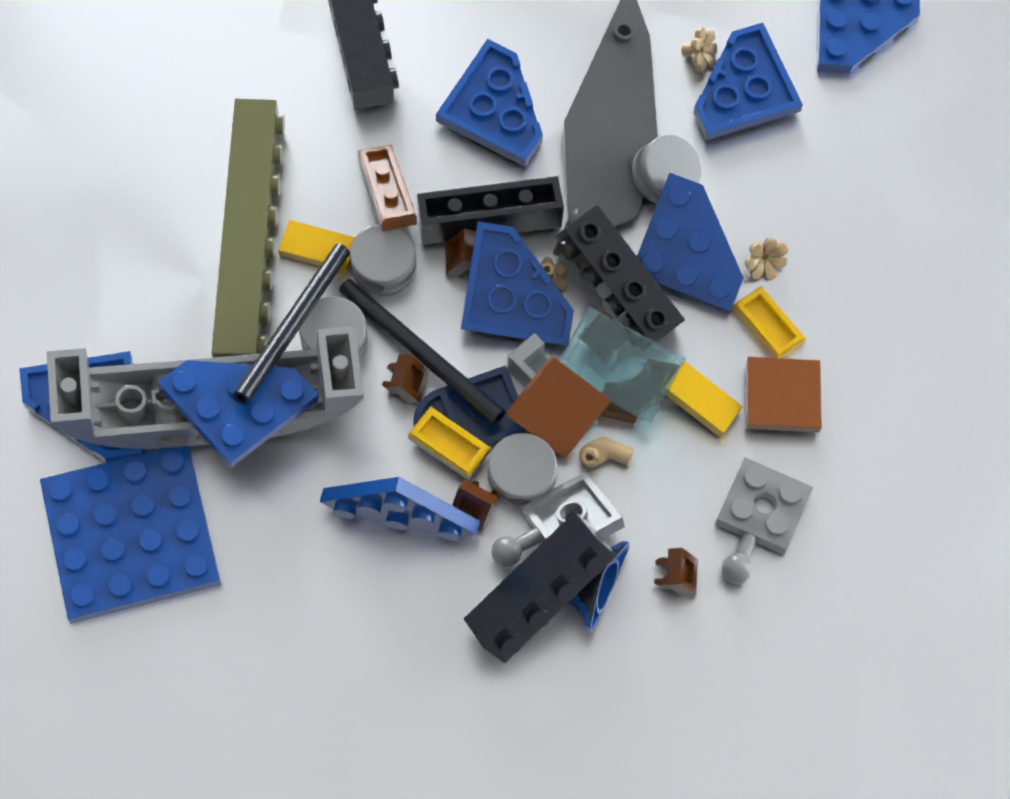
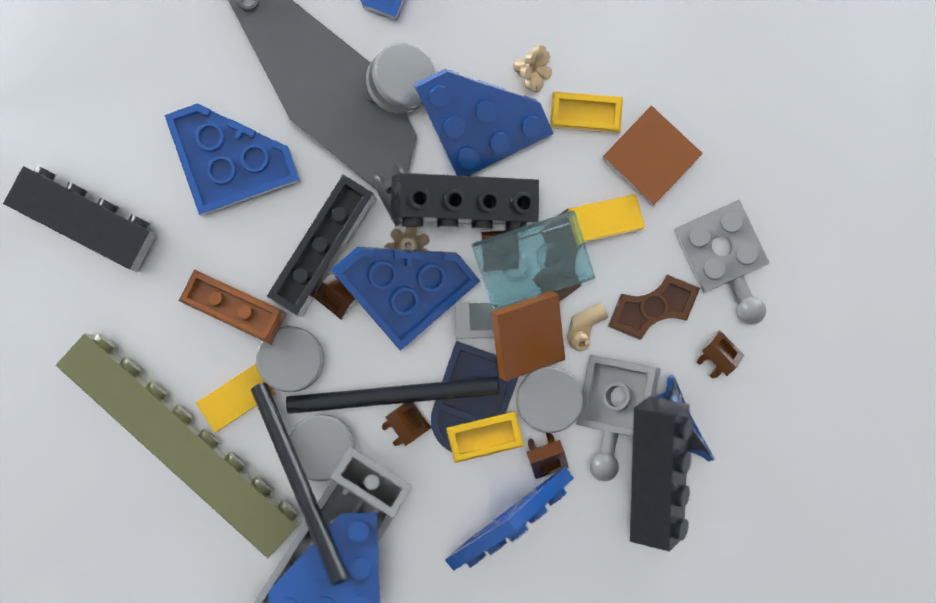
camera: 45 degrees left, 20 degrees up
none -> reddish brown tile [607,274,700,340]

